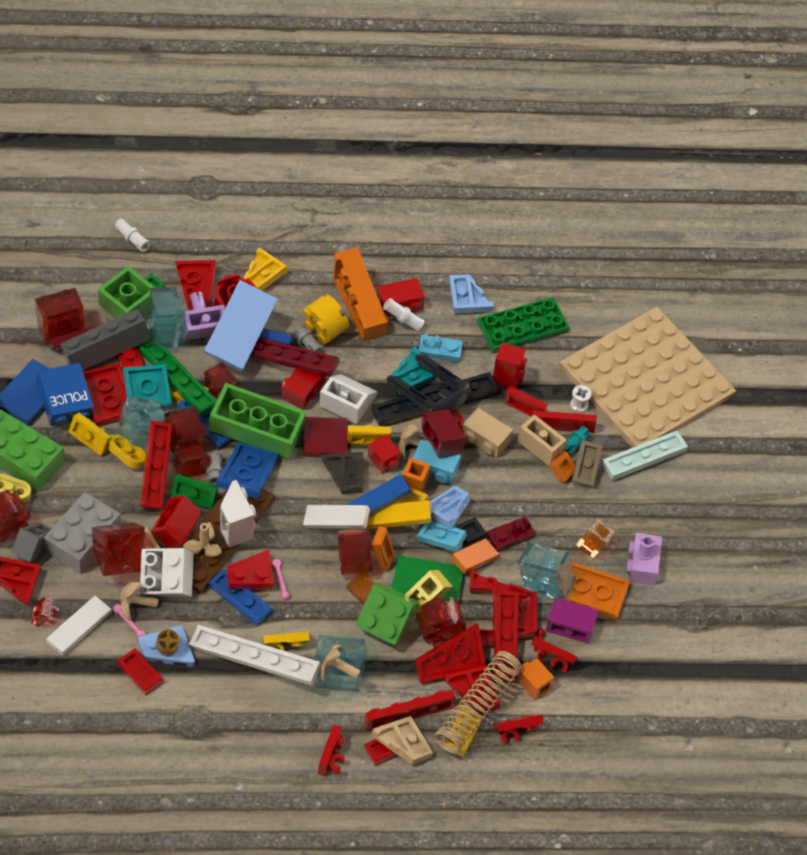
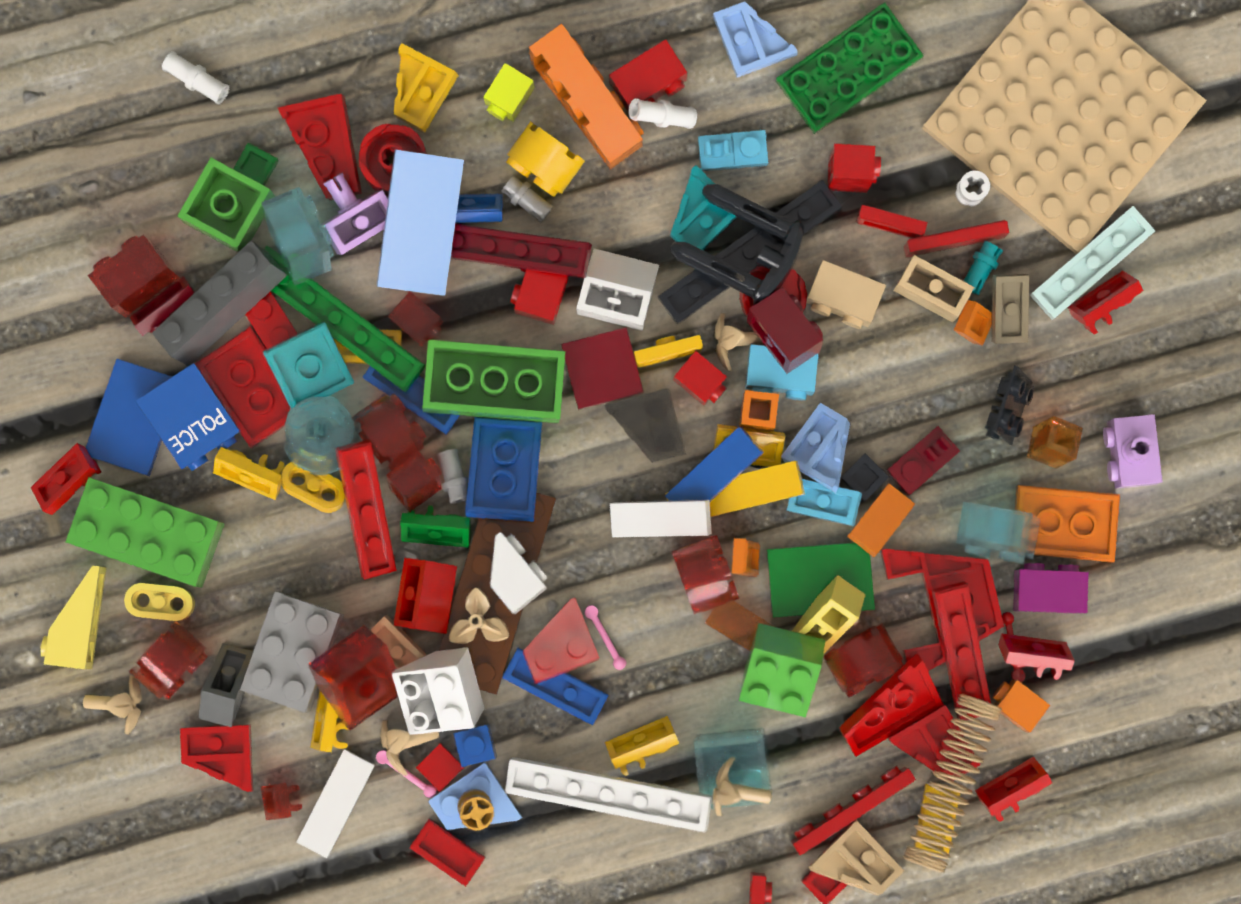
camera: 10 degrees left, 30 degrees up
none -> yellow plate [310,680,351,752]
none -> red tile [416,743,465,792]
none -> blue brick [453,724,497,767]
none -> neon yellow brick [483,63,535,122]
none -> black hinge [985,365,1034,445]
none -> red plate [1067,271,1144,335]

